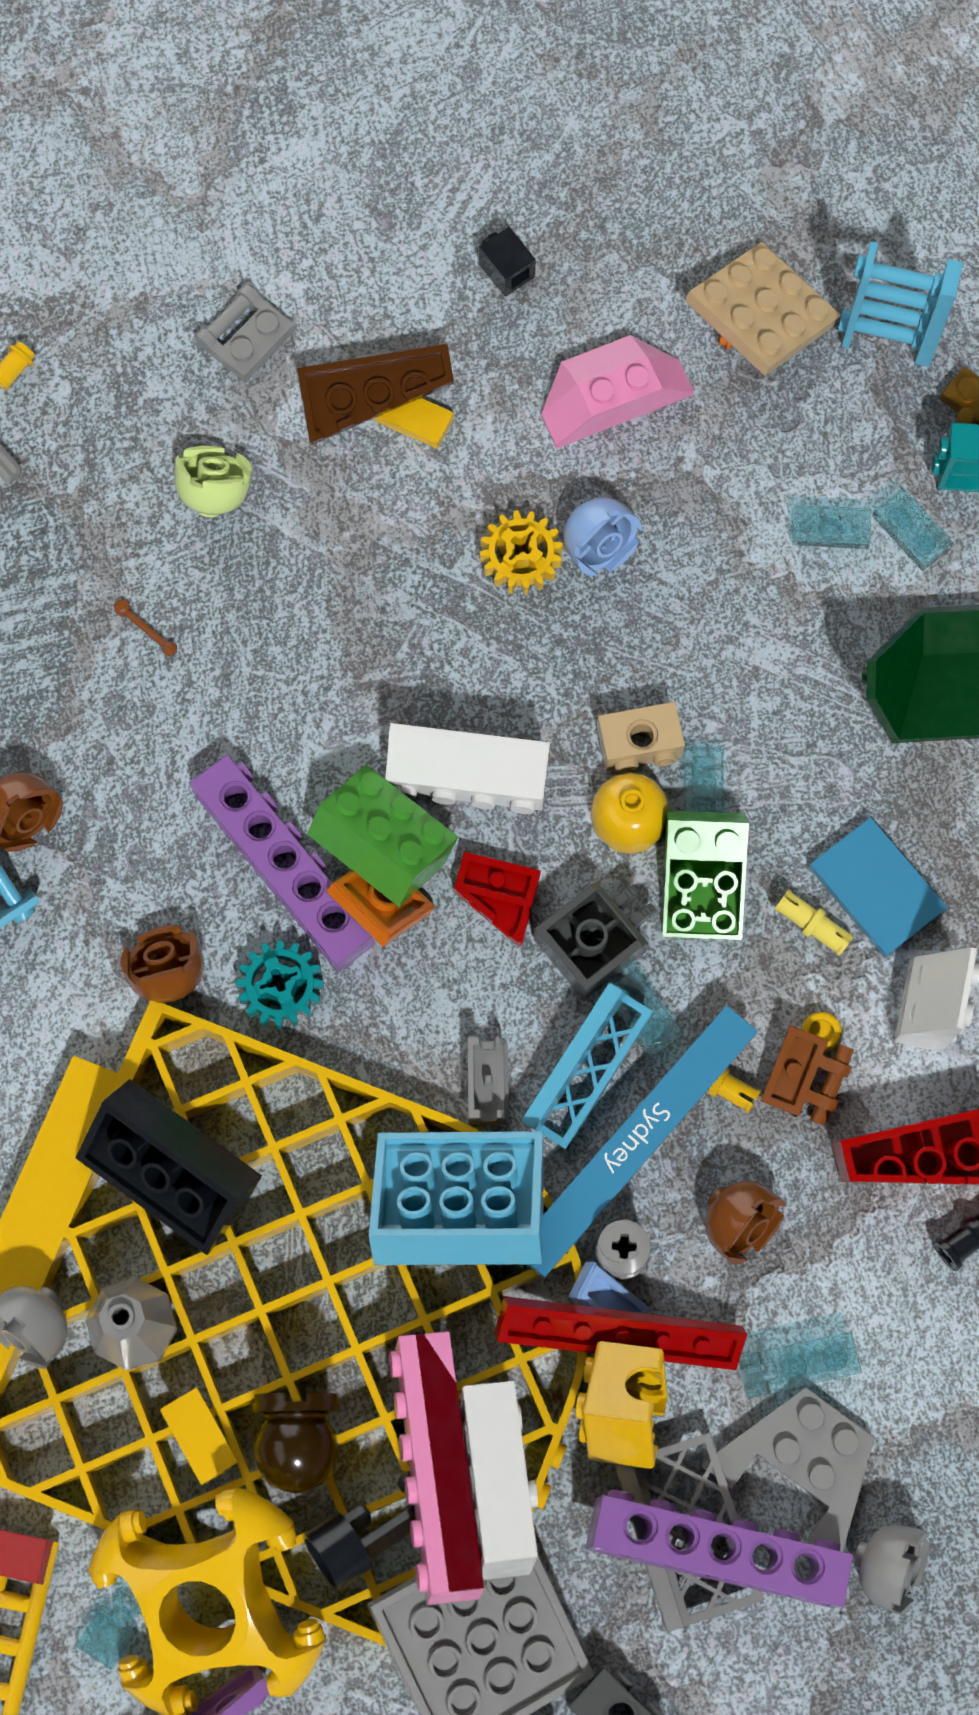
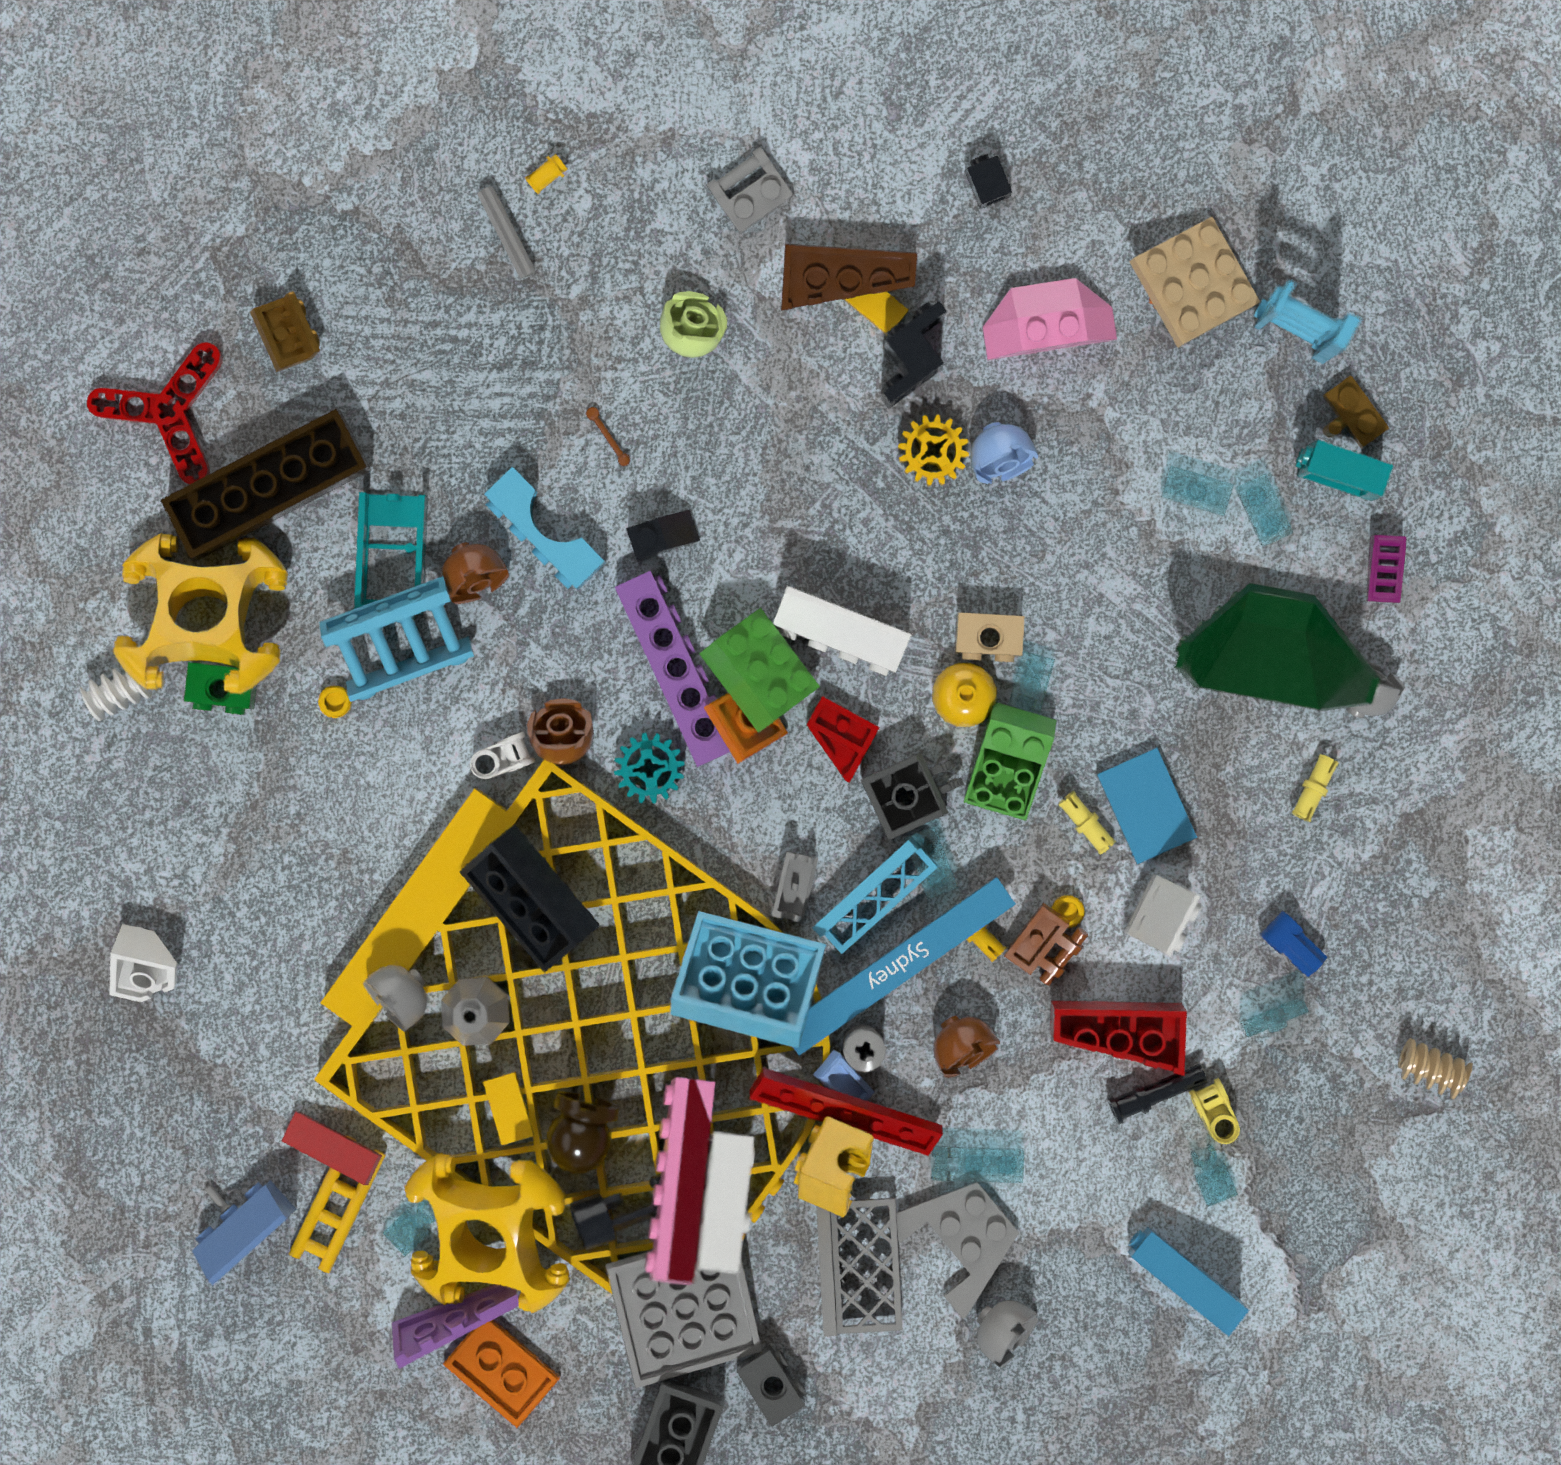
camera: 10 degrees right, 15 degrees up
medium lavender brick [585,1490,853,1608] -> none
none -> white piece [470,732,536,779]
none -> medium azure arch [484,467,606,590]
none -> black slope [626,510,700,562]
none -> black bracket [881,301,947,410]

